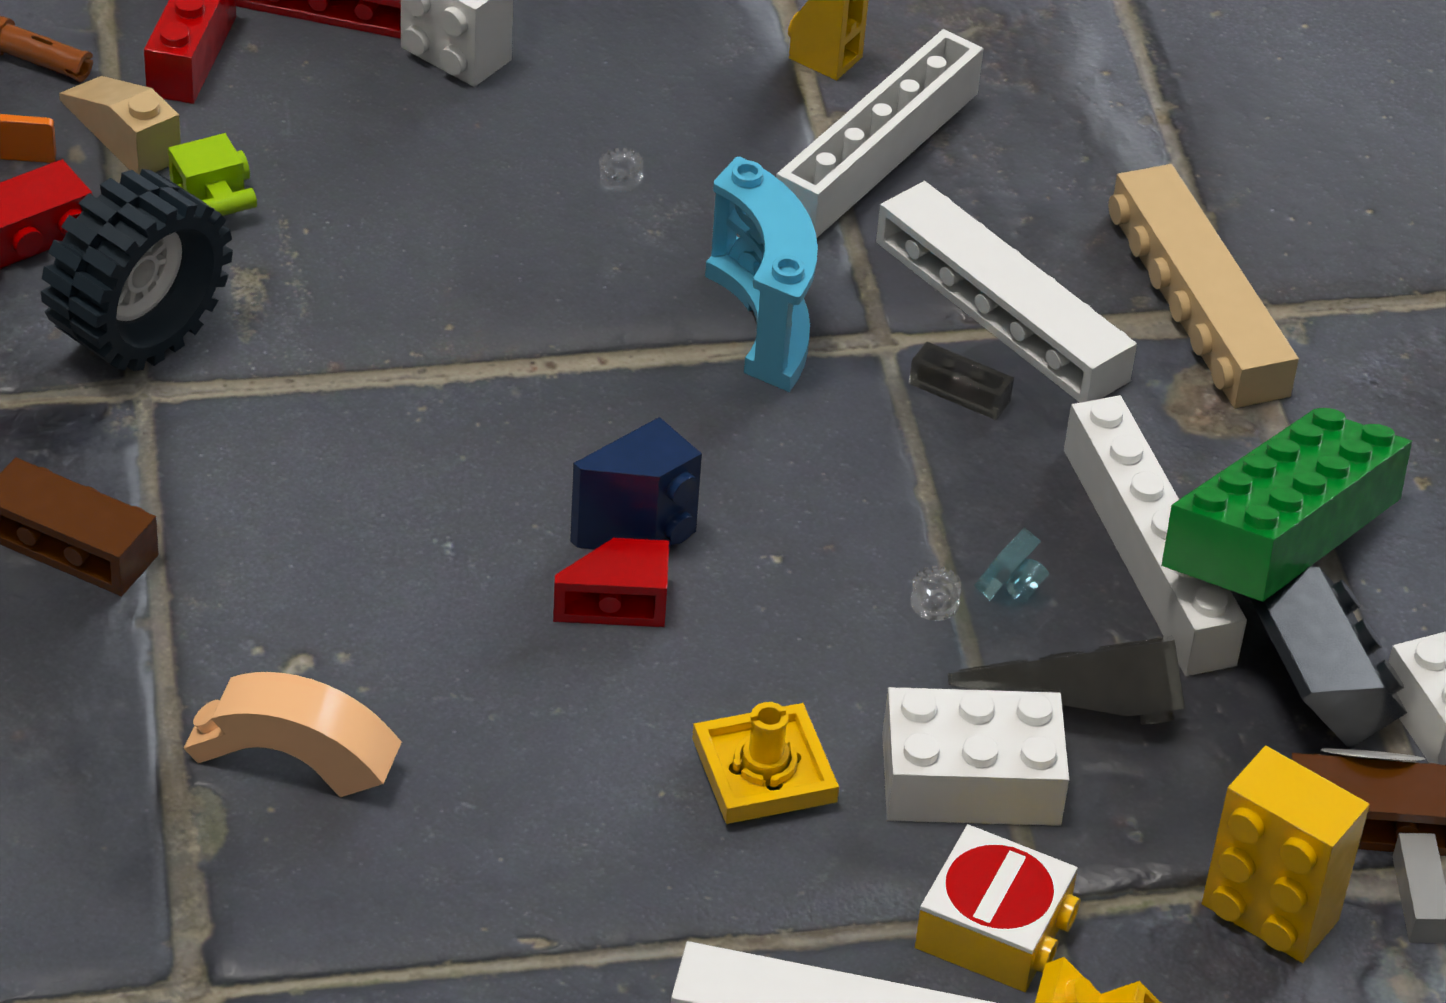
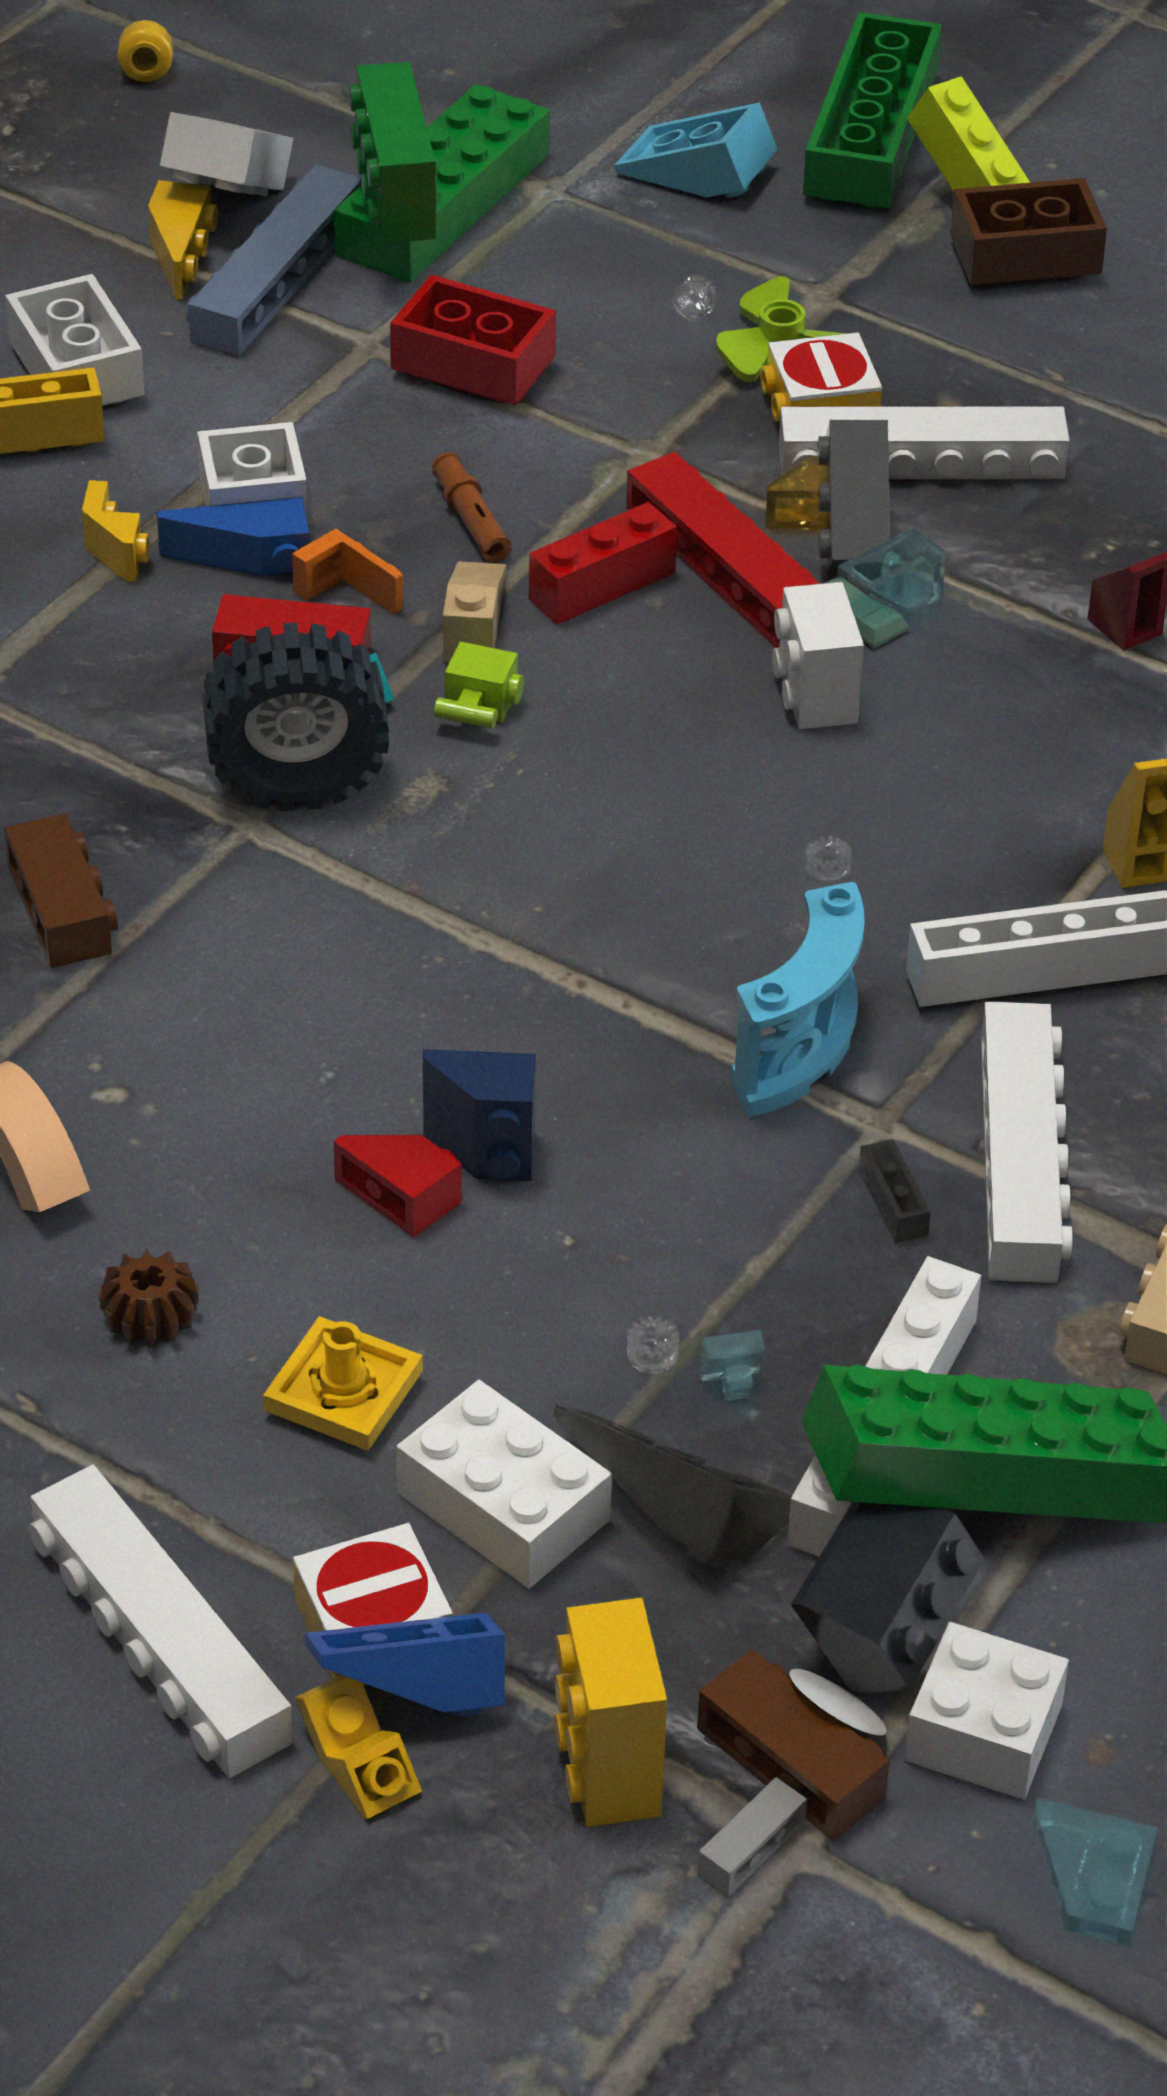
camera: 45 degrees right, 0 degrees up
none -> reddish brown gear [99,1248,199,1347]
none -> blue slope [305,1613,505,1717]

